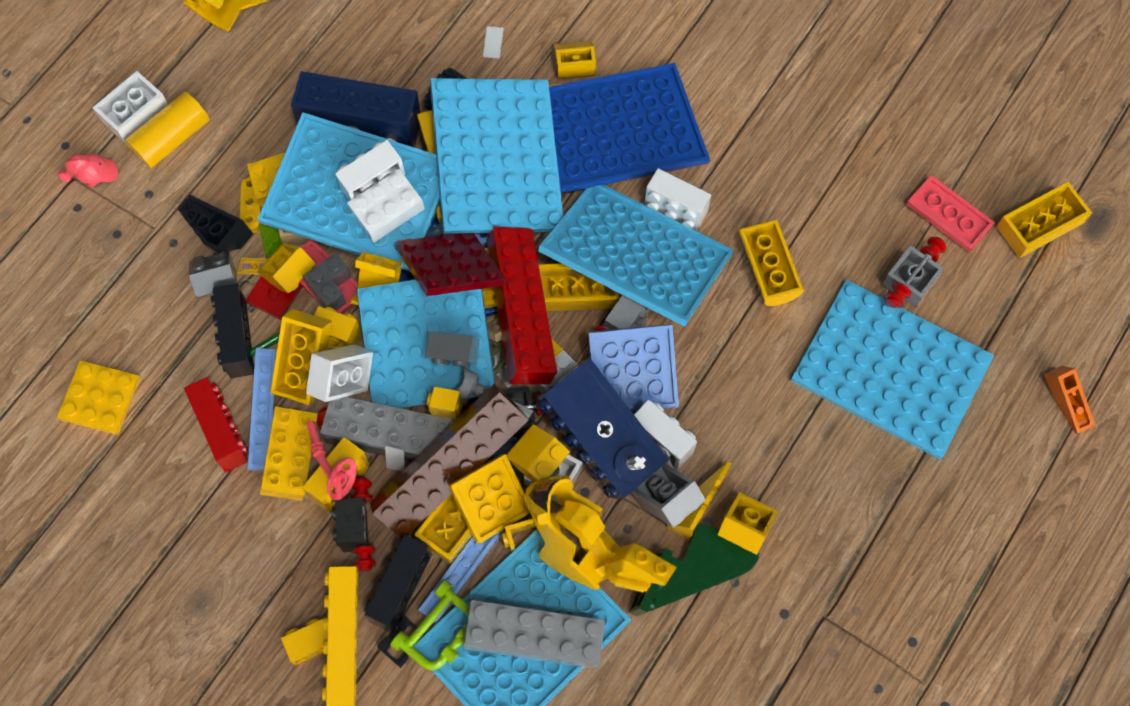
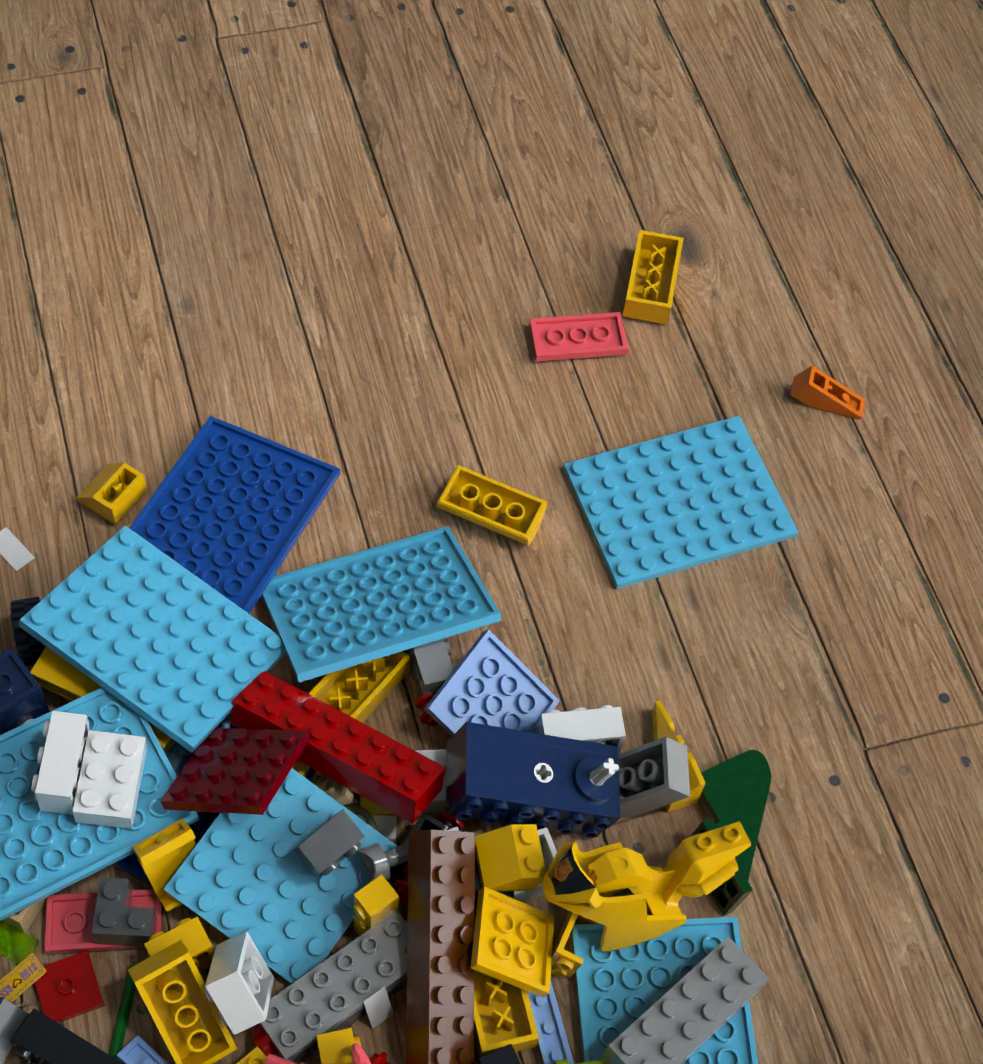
camera: 55 degrees left, 10 degrees down
yellow slope [257,243,316,293] -> none
white brick [644,169,711,231] -> none
yellow brick [718,492,778,555] -> none
light grey brick [883,237,946,308] -> none

